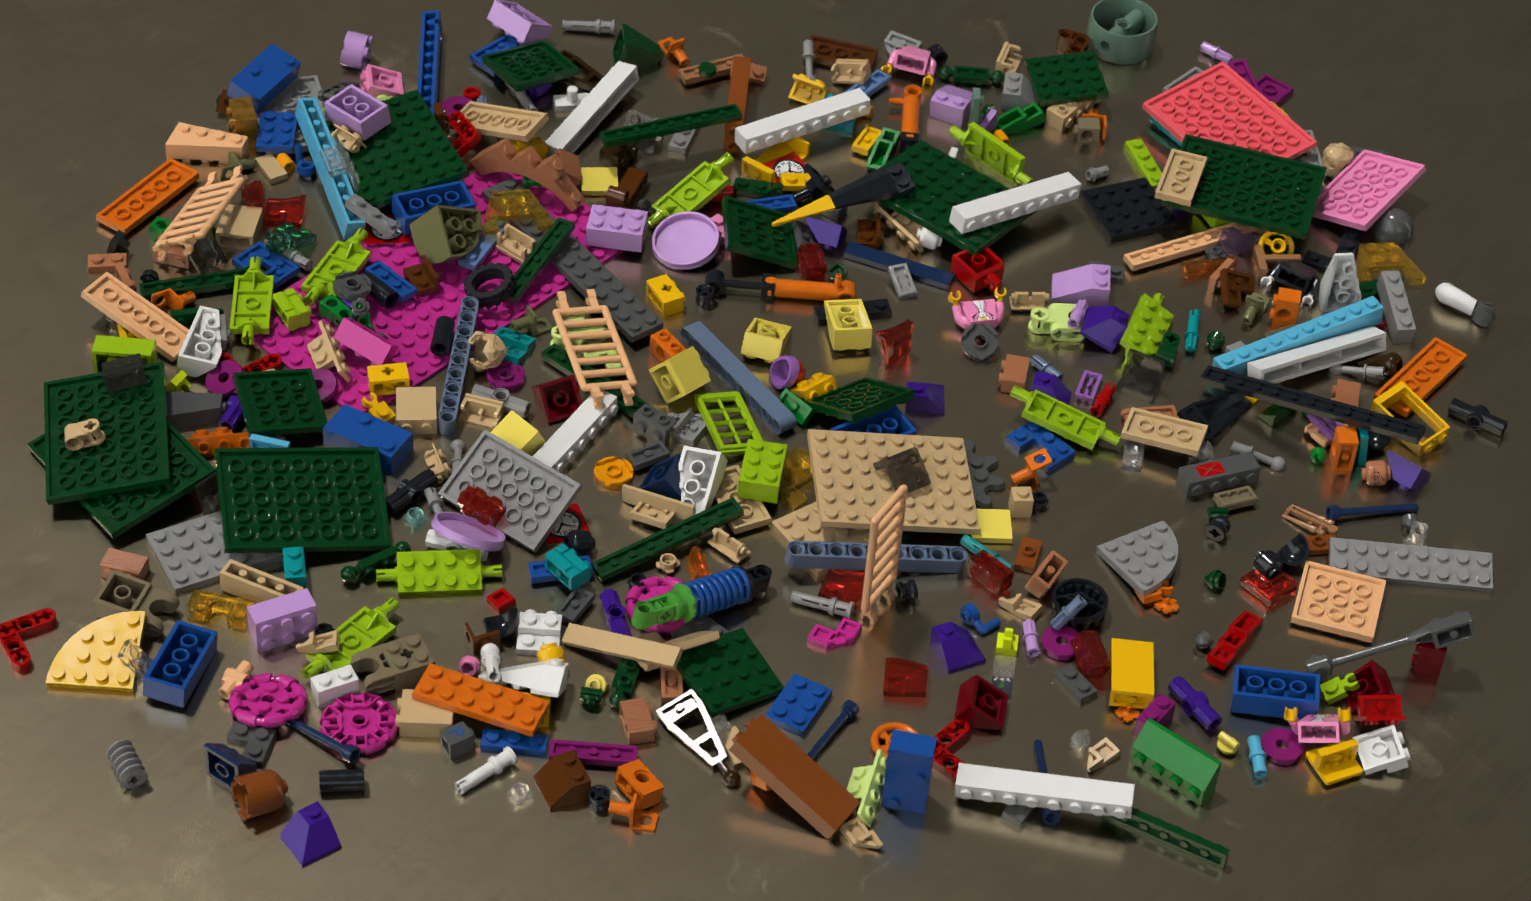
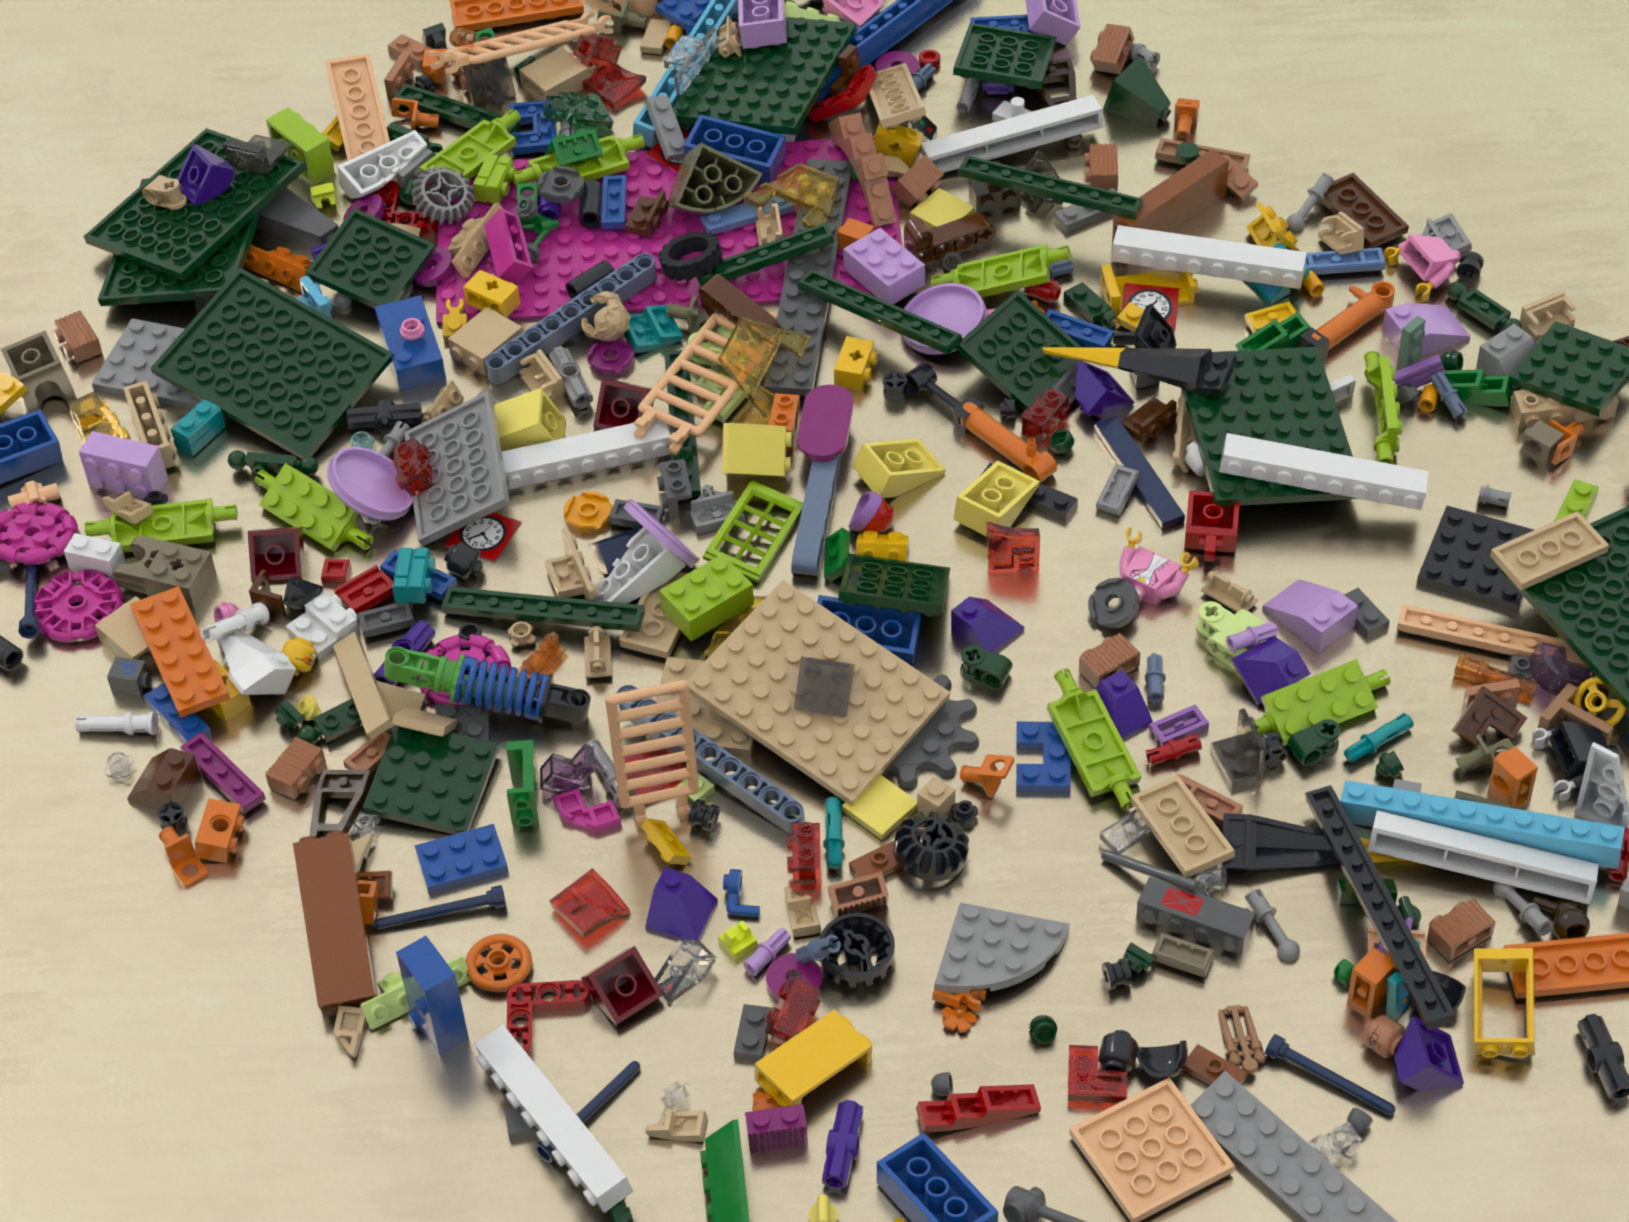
camera: 50 degrees right, 5 degrees up
none -> dark purple slope [177,144,235,206]
none -> dark red slope [247,526,304,582]
none -> red plate [334,565,394,615]
none -> dark green plate [399,178,414,204]
none -> bright pink plate [400,318,425,340]
none -> light grey gear [411,165,474,225]
none -> orange brick [422,49,449,83]
none -> clear orange pin [449,28,477,47]
none -> green panel [506,740,539,826]
none -> clear purple brick [540,744,596,795]
none -> green bracket [545,128,603,167]
none -> lavender brick [623,498,700,568]
none -> yellow plate [641,818,692,865]
none -> reddish brown beam [698,274,780,344]
none -> clear yellow wing [718,317,812,418]
none -> dark green tile [797,270,963,355]
none -> magenta tile [797,384,854,462]
none -> orange brick [837,218,874,251]
none -> black gear [893,811,969,881]
none -> dark green piece [960,646,1013,689]
none -> black plate [1000,397,1016,421]
none -> nougat brick [1085,143,1118,190]
none -> nougat brick [1090,23,1135,74]
none -> dark grey bar [1101,849,1200,892]
none -> sand blue axle [1431,372,1468,419]

